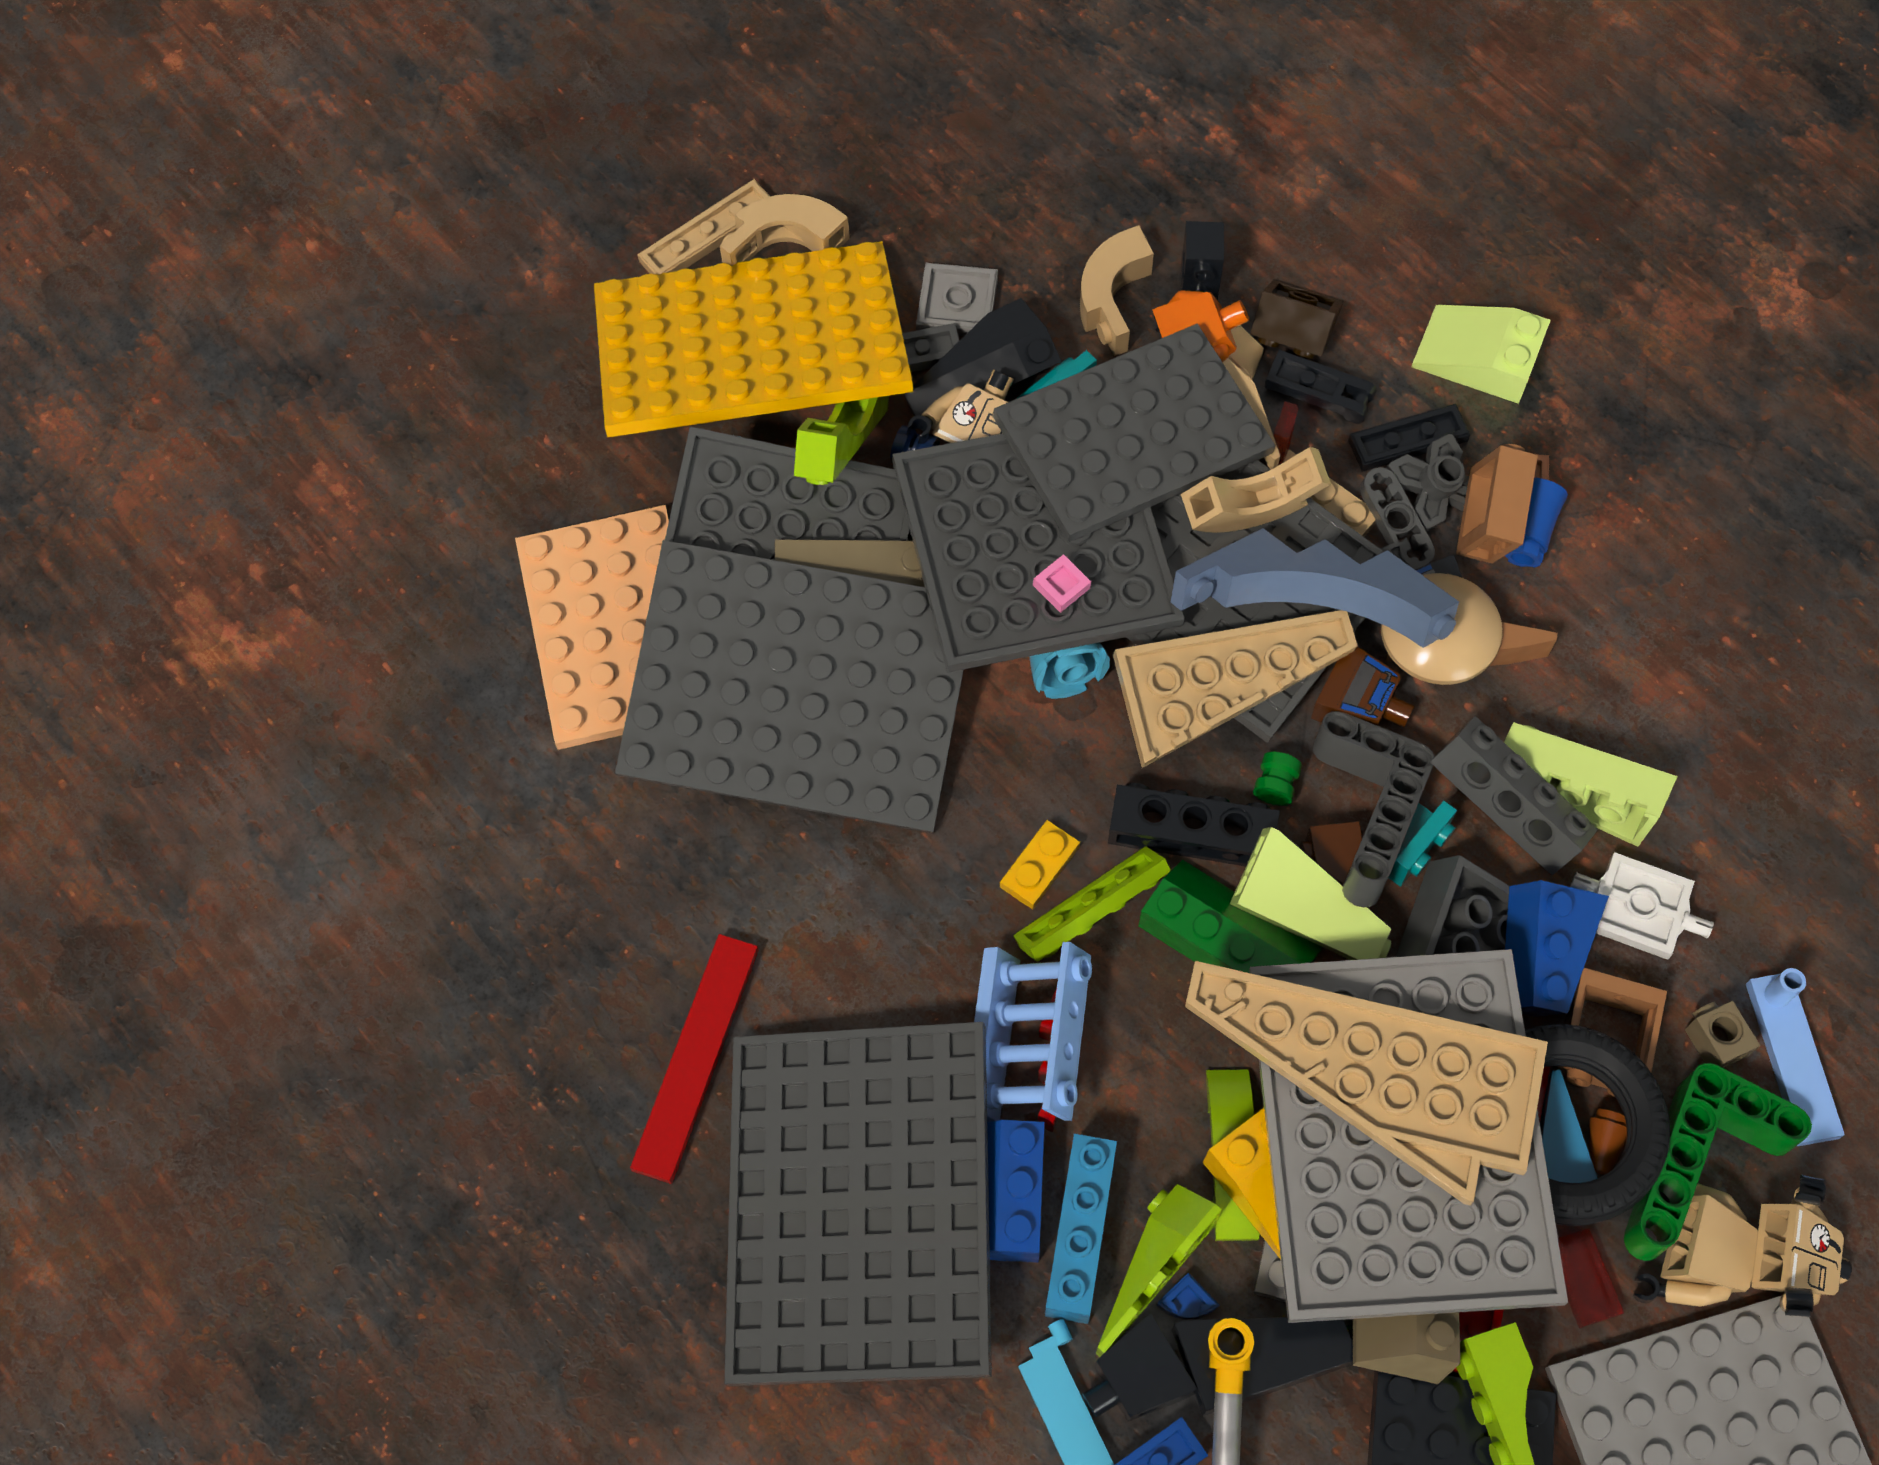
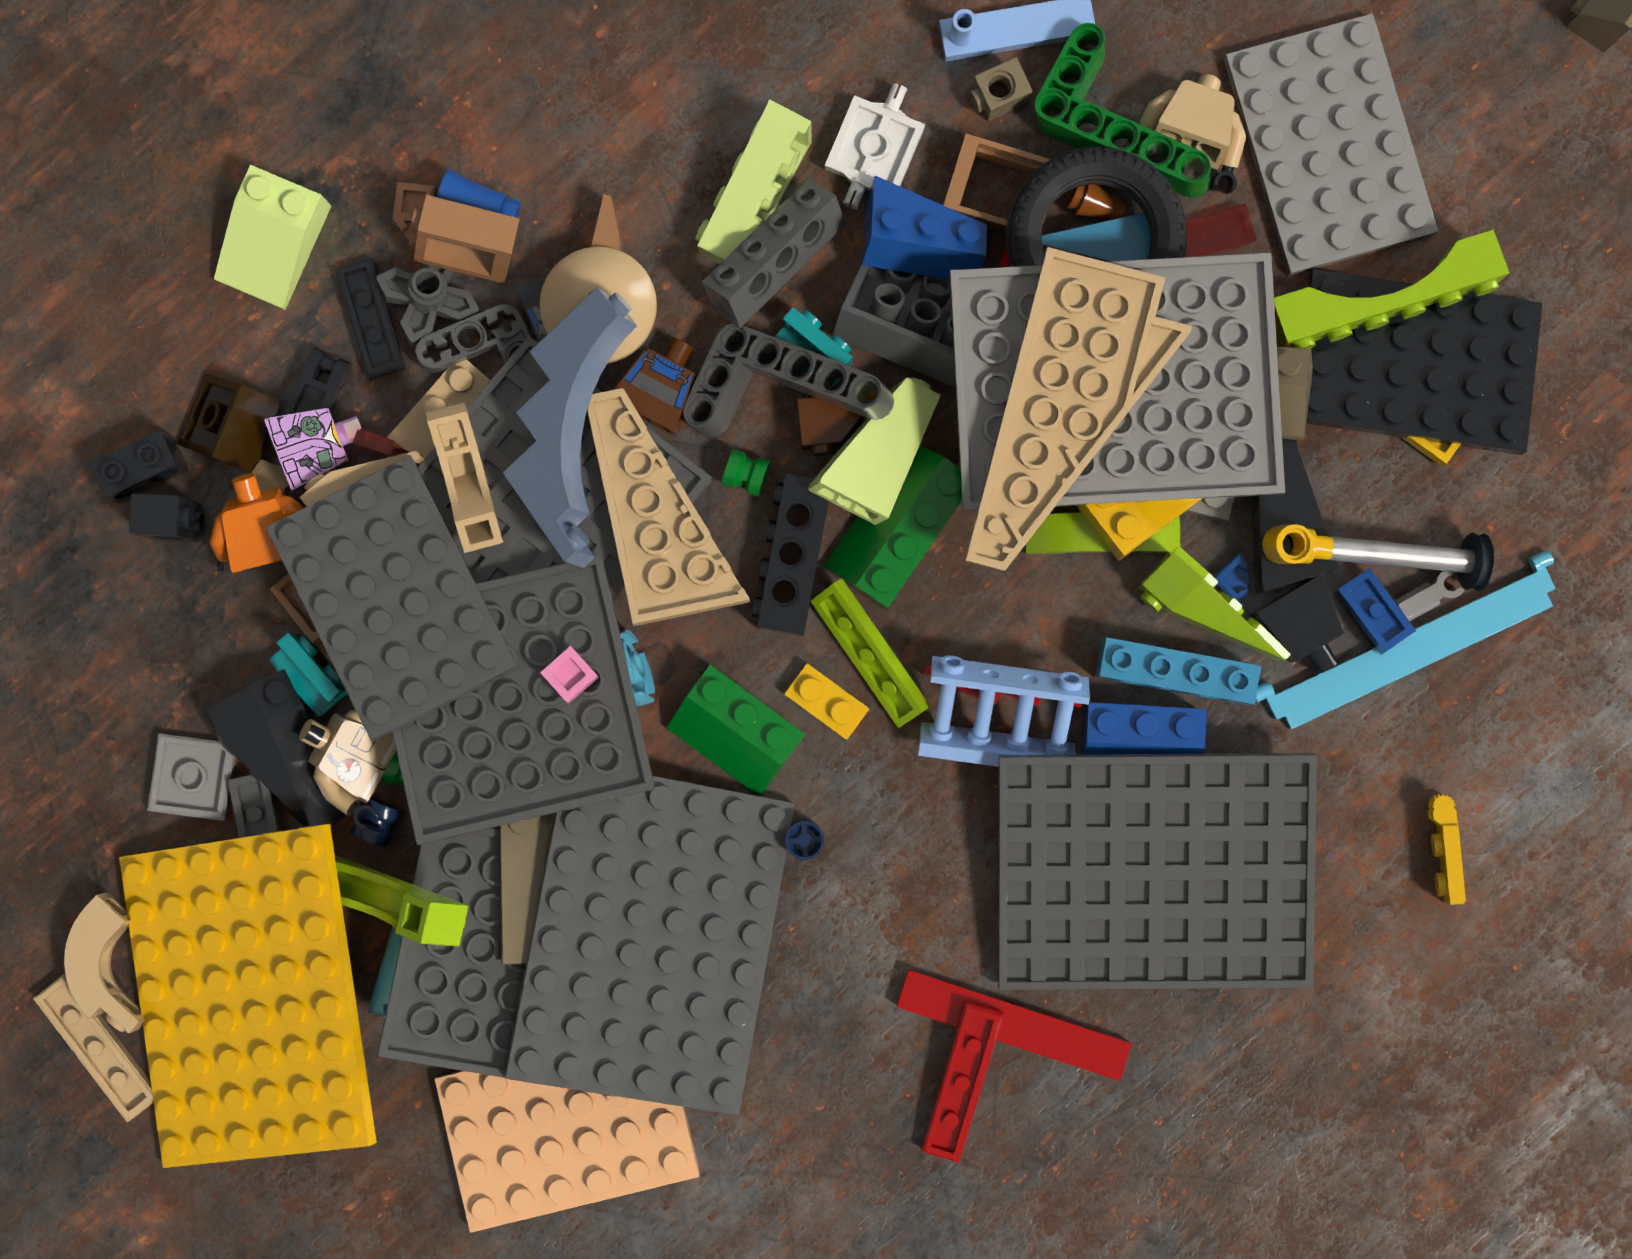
camera: 90 degrees left, 20 degrees up
tan arch [1080,225,1154,356] -> none
tan torso [1752,1175,1852,1317] -> none
none -> black brick [89,430,189,504]
none -> lavender torso [264,408,365,492]
none -> green slope [666,665,806,796]
none -> dark blue wheel [785,820,824,860]
none -> red tile [921,1000,1004,1163]

